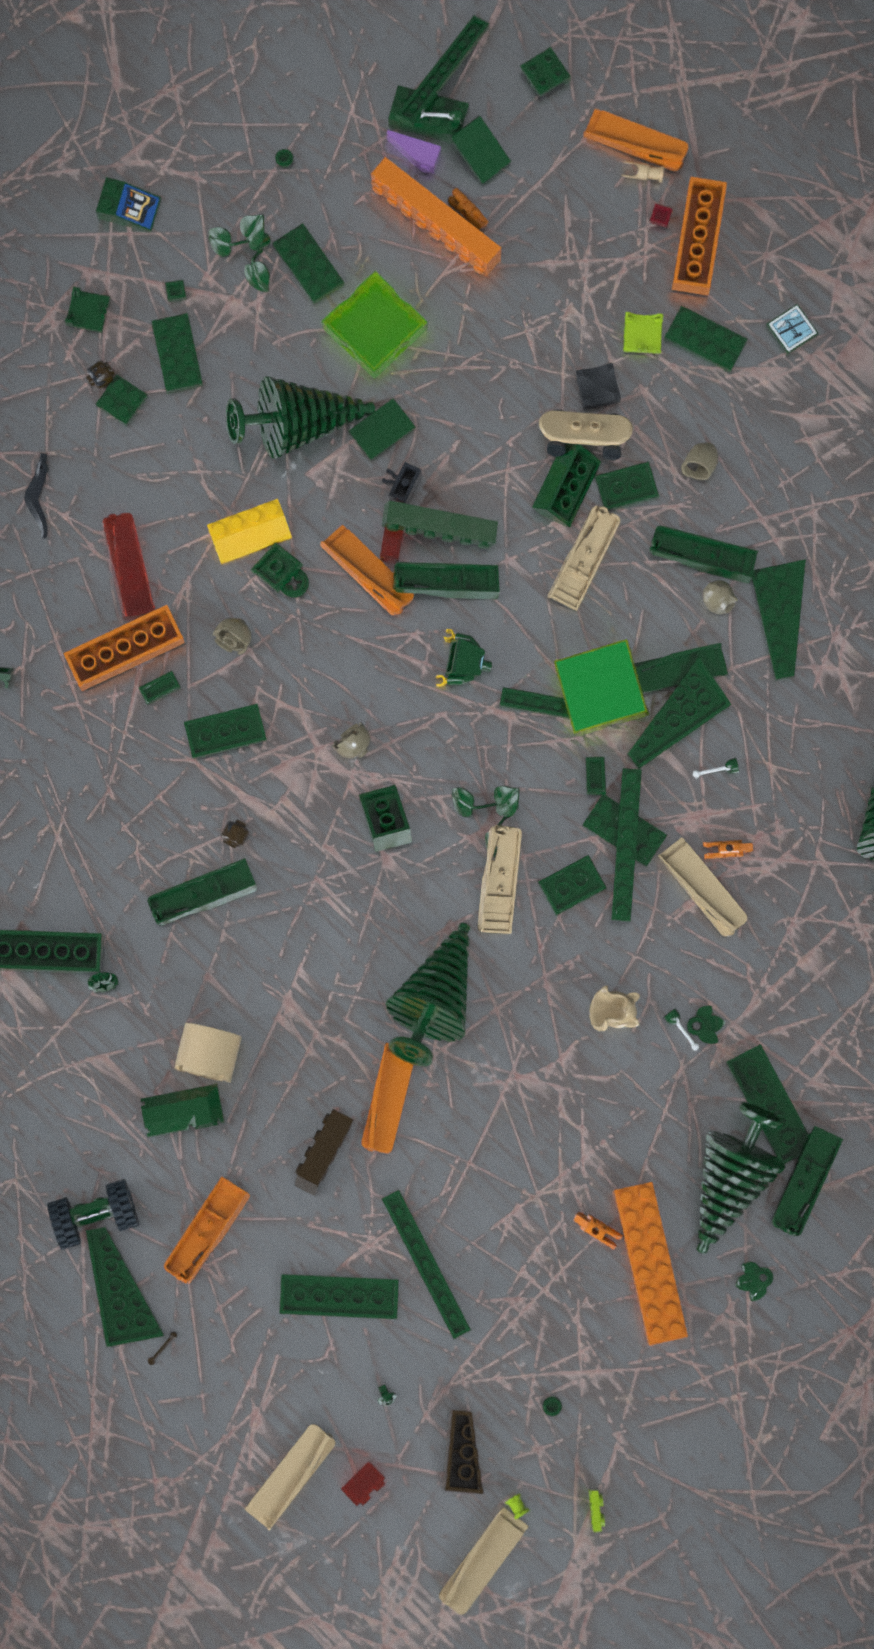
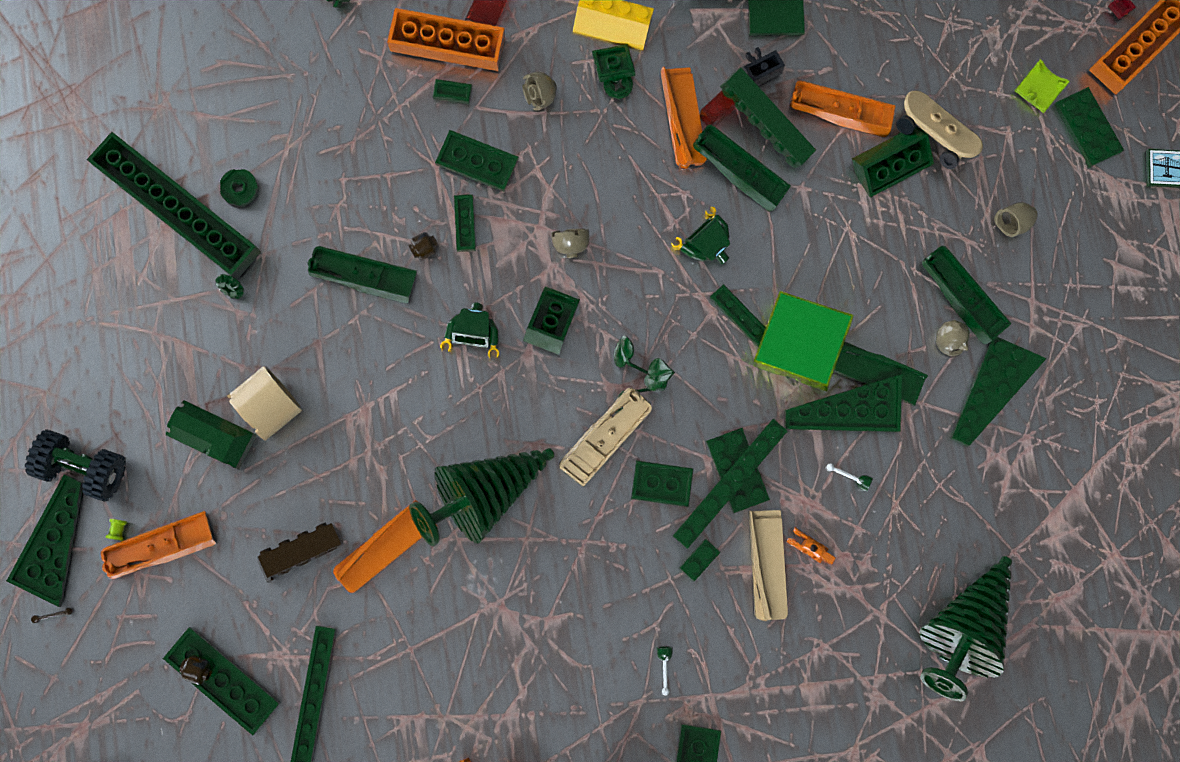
camera: 30 degrees right, 0 degrees up
tan piece [547,506,620,611] -> none
black brick [575,363,621,410] -> none
dark green tile [585,757,606,795] -> none
tan hair [589,986,640,1031] -> none
dark green tile [594,461,659,512] -> none
dark green plate [687,1006,725,1044] -> none
none -> lime bush [105,519,128,541]
none -> dark brown head [179,655,212,685]
none -> dark green plate [220,169,259,208]
none -> dark green torso [440,302,499,358]
none -> dark green plate [454,194,476,252]
none -> dark green brick [678,539,721,582]
none -> orange piece [789,81,896,137]

